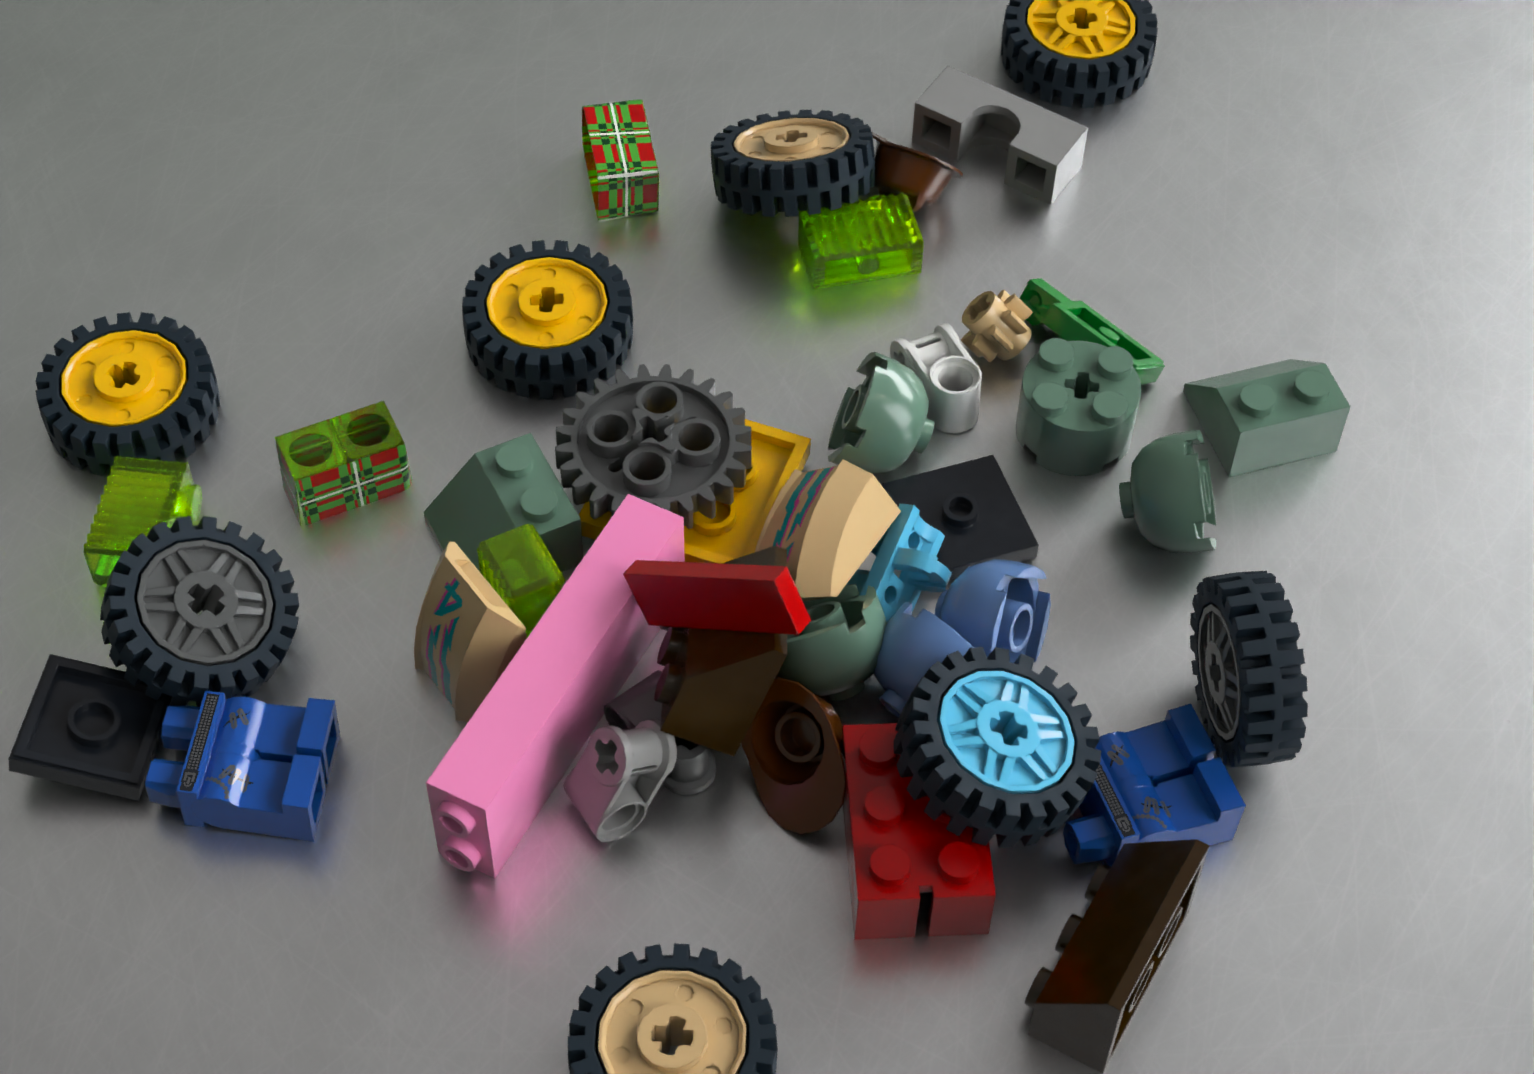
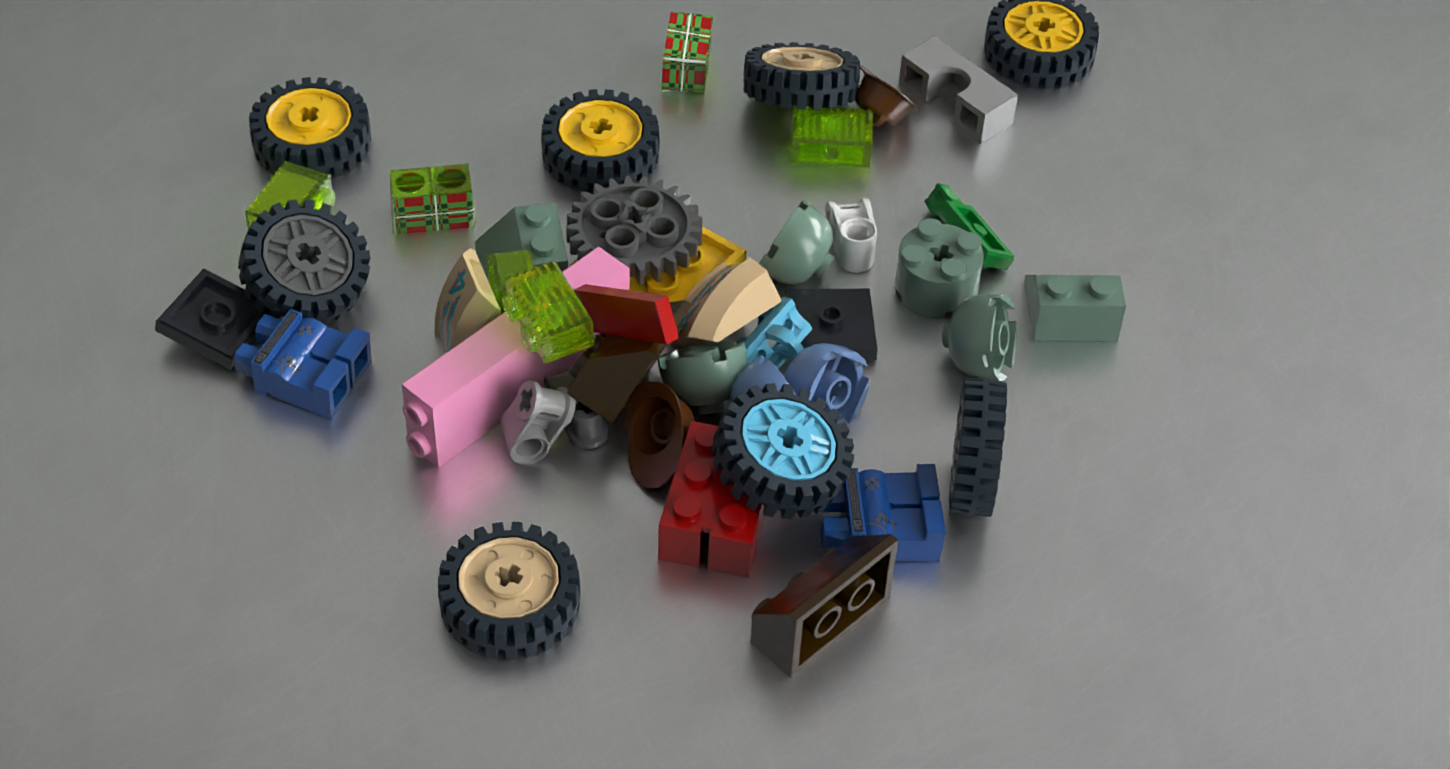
camera: 15 degrees right, 5 degrees down
tan gear [961,290,1033,362] -> none
none -> clear neon green brick [502,260,595,364]

